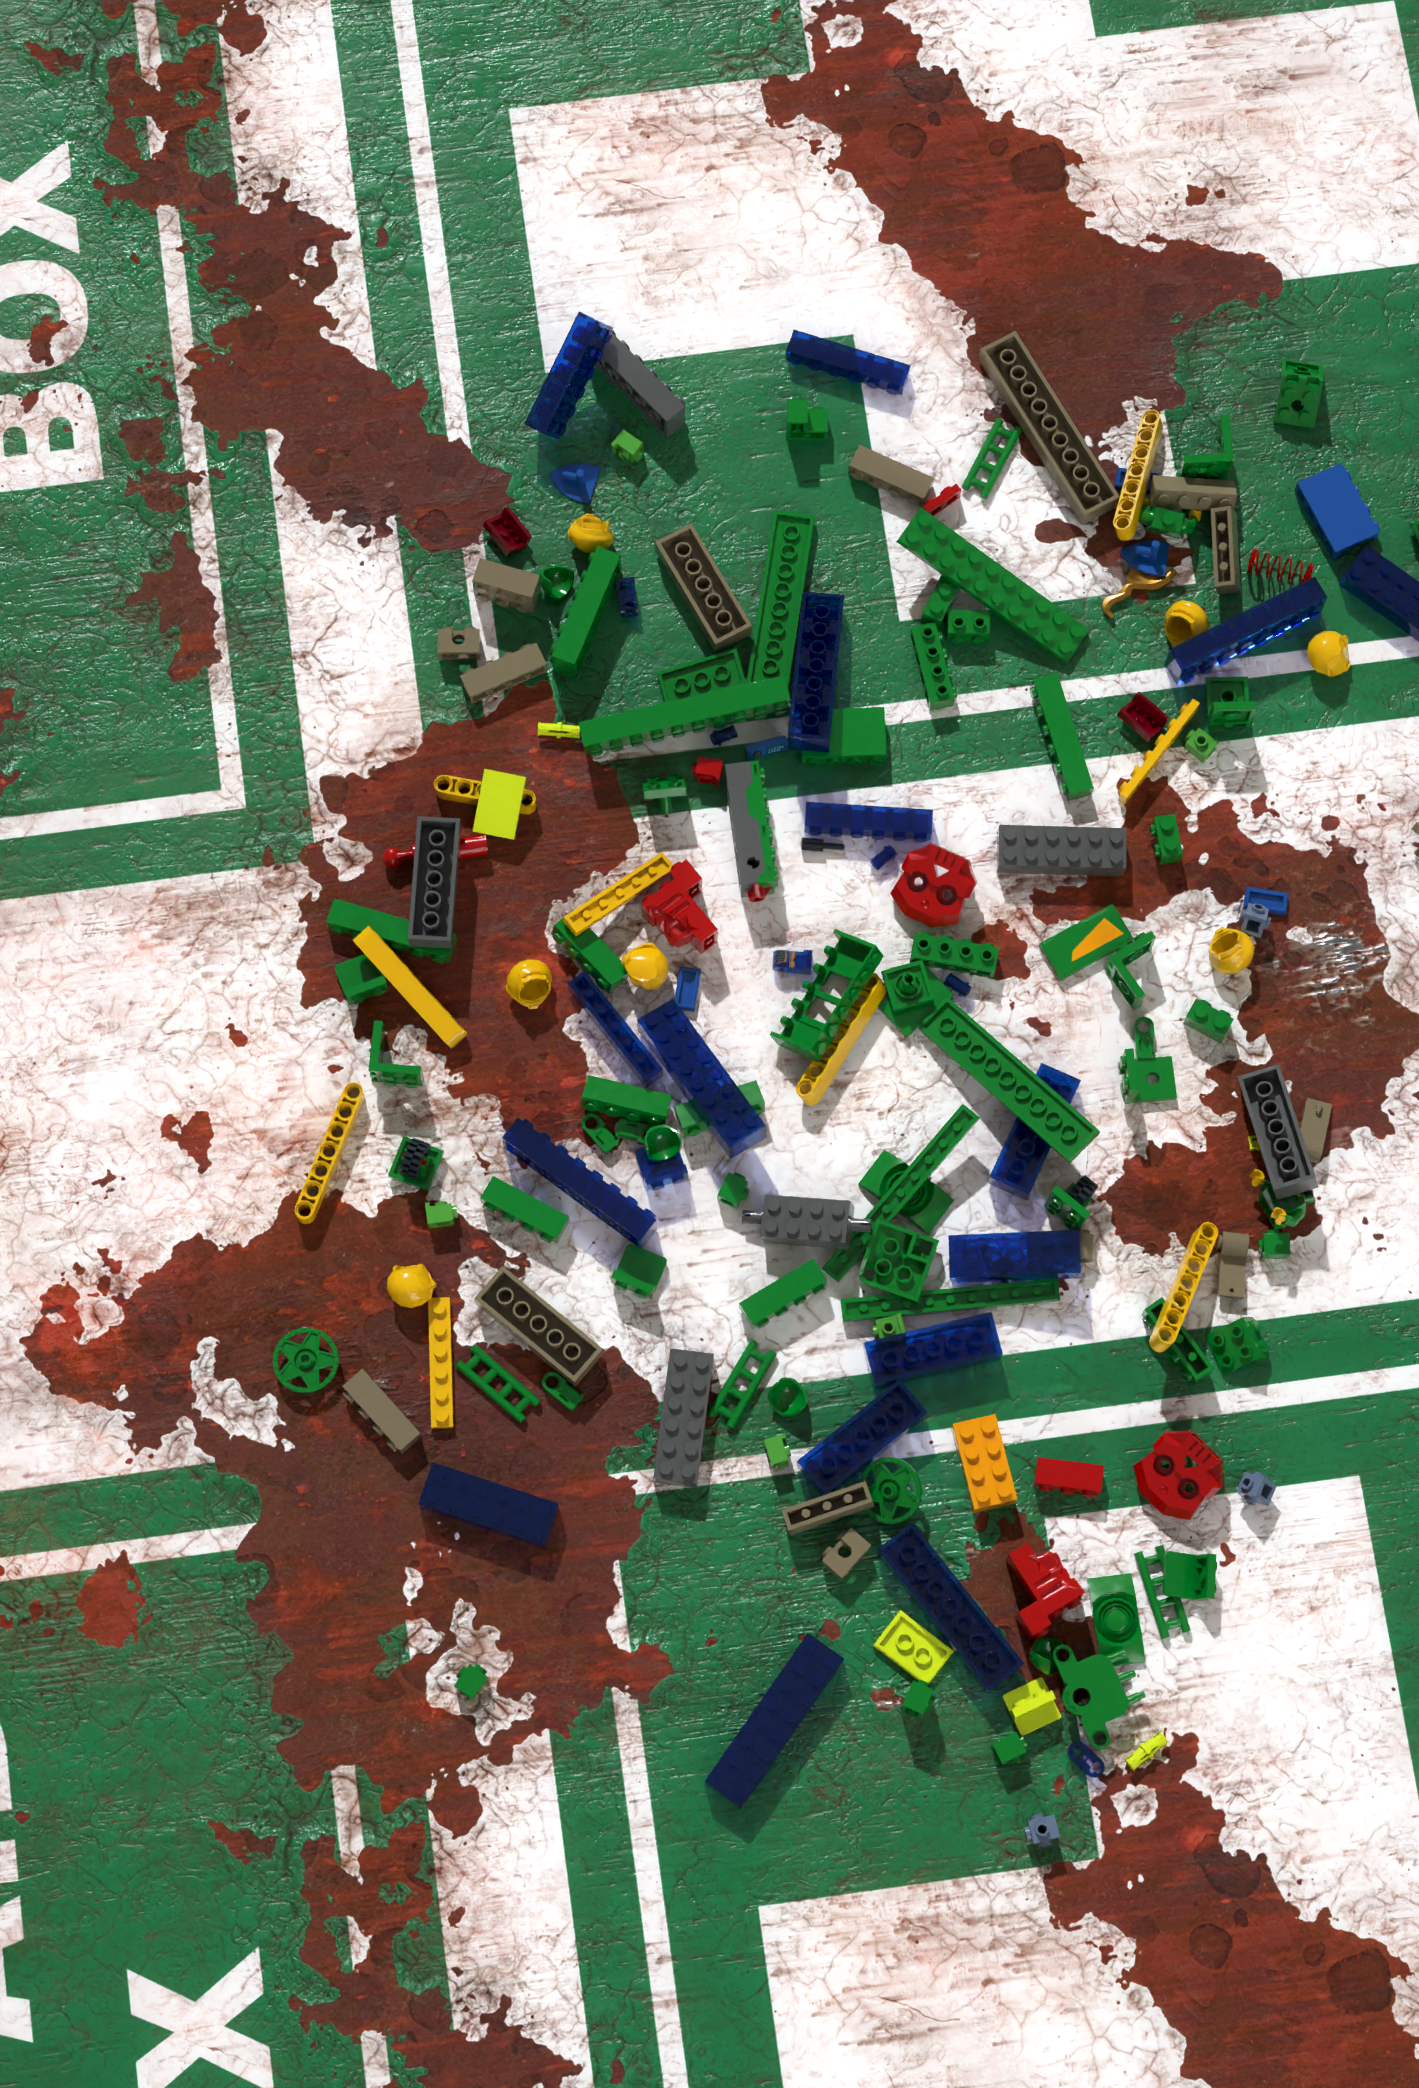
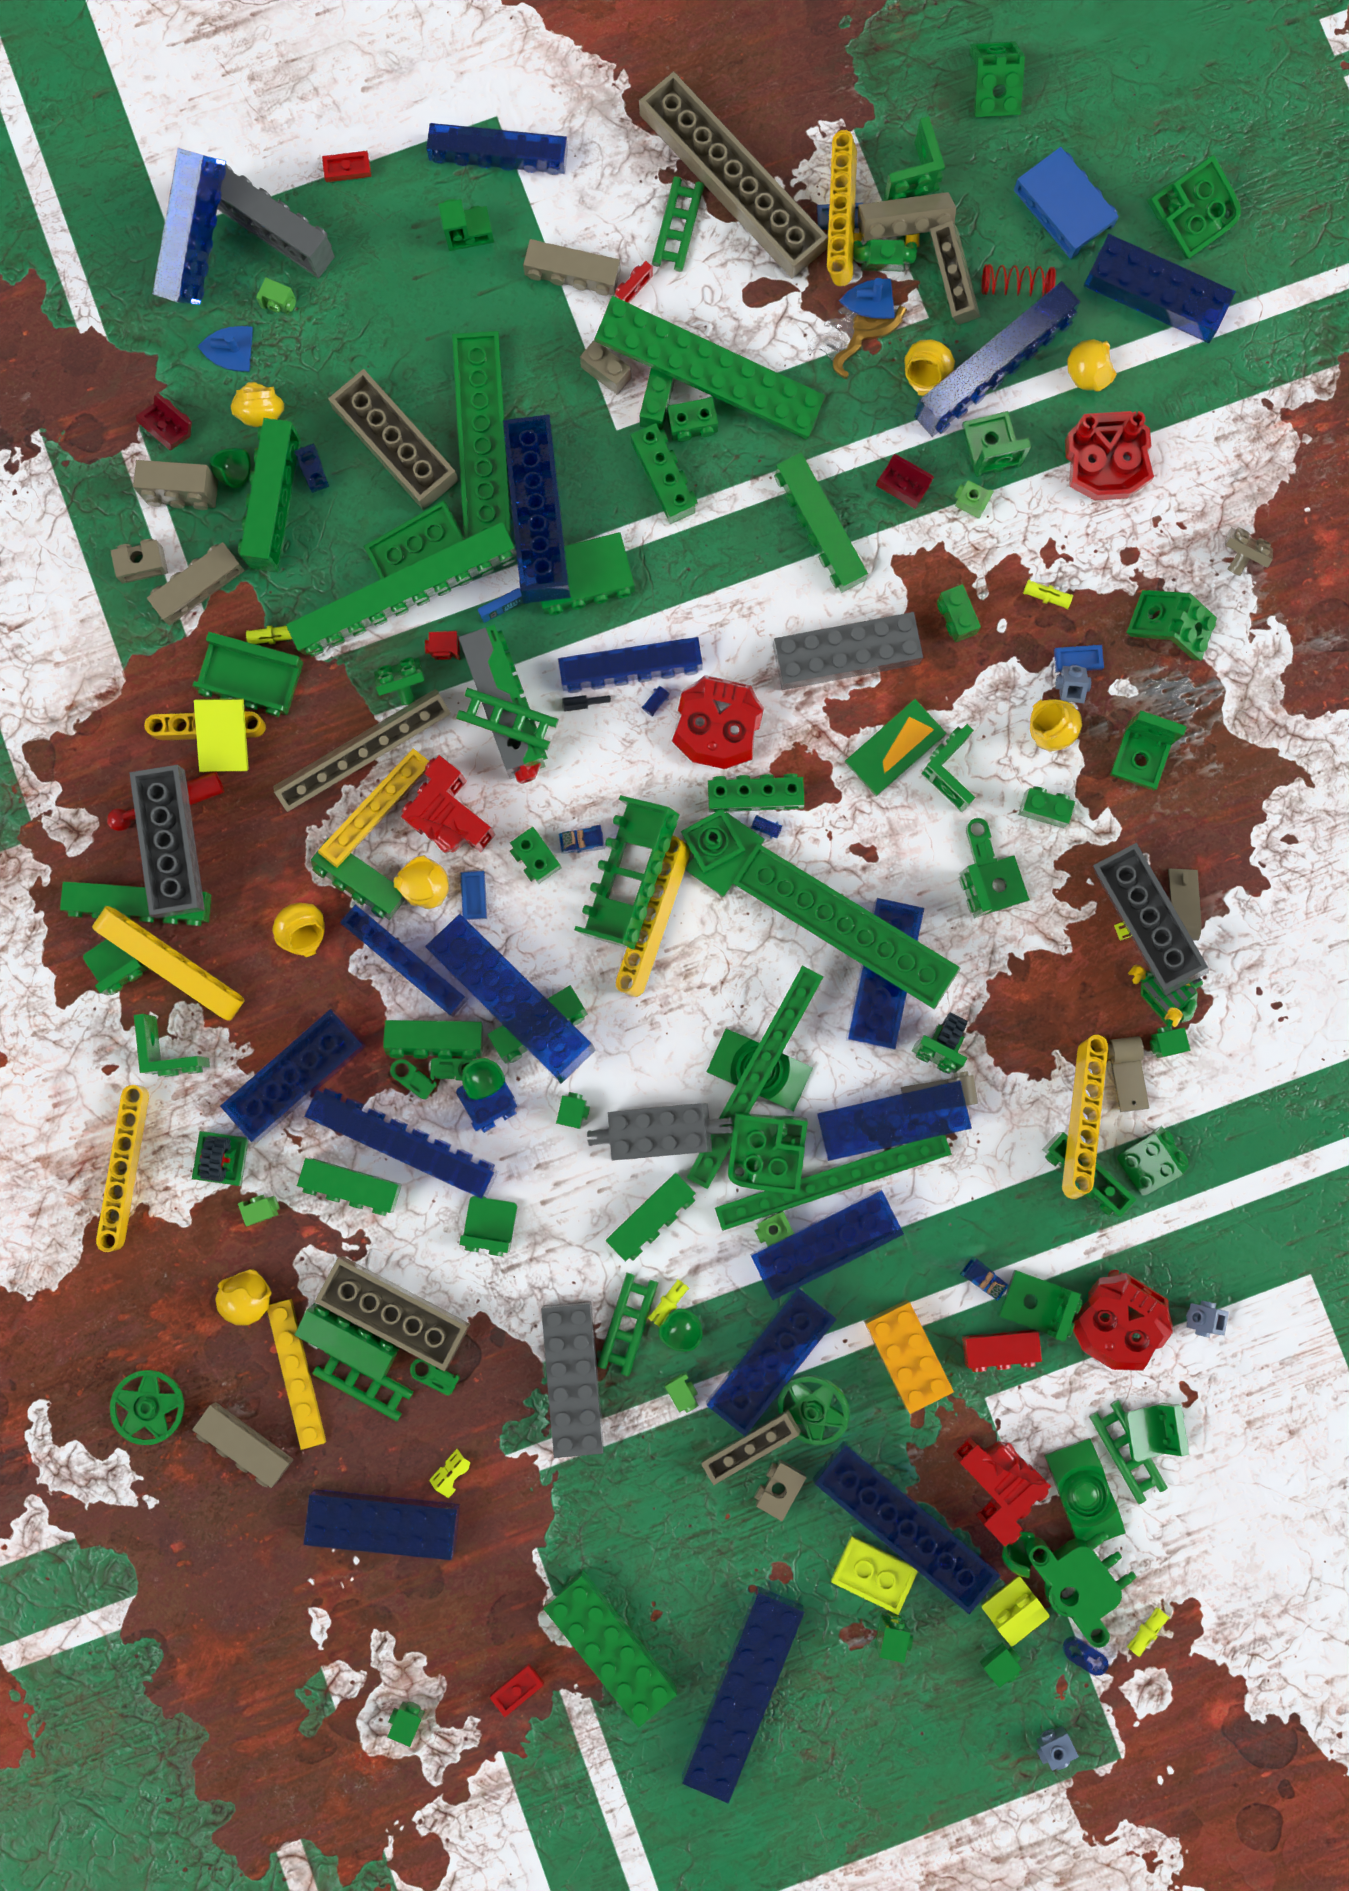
camera: 10 degrees left, 10 degrees up
clear blue pin [709,725,738,746] -> none
yellow plate [1118,699,1200,805] -> none
none -> green panel [192,632,304,717]
none -> clear blue brick [220,1009,367,1142]
none -> dark tan brick [273,689,451,812]
none -> green brick [295,1303,400,1381]
none -> red plate [322,150,372,182]
none -> neon yellow piece [429,1449,470,1498]
none -> green bar [456,688,559,750]
none -> red plate [489,1663,544,1718]
none -> green brick [510,827,562,884]
none -> green brick [543,1570,677,1728]
none -> dark tan brick [580,340,632,395]
none -> neon yellow pin [648,1278,690,1327]
none -> clear blue leg [960,1257,1009,1301]
none -> green bracket [998,1270,1082,1342]
none -> neon yellow pin [1023,579,1073,609]
none -> red brick [1065,411,1154,501]
none -> green bracket [1110,710,1187,791]
none -> green bracket [1126,590,1217,661]

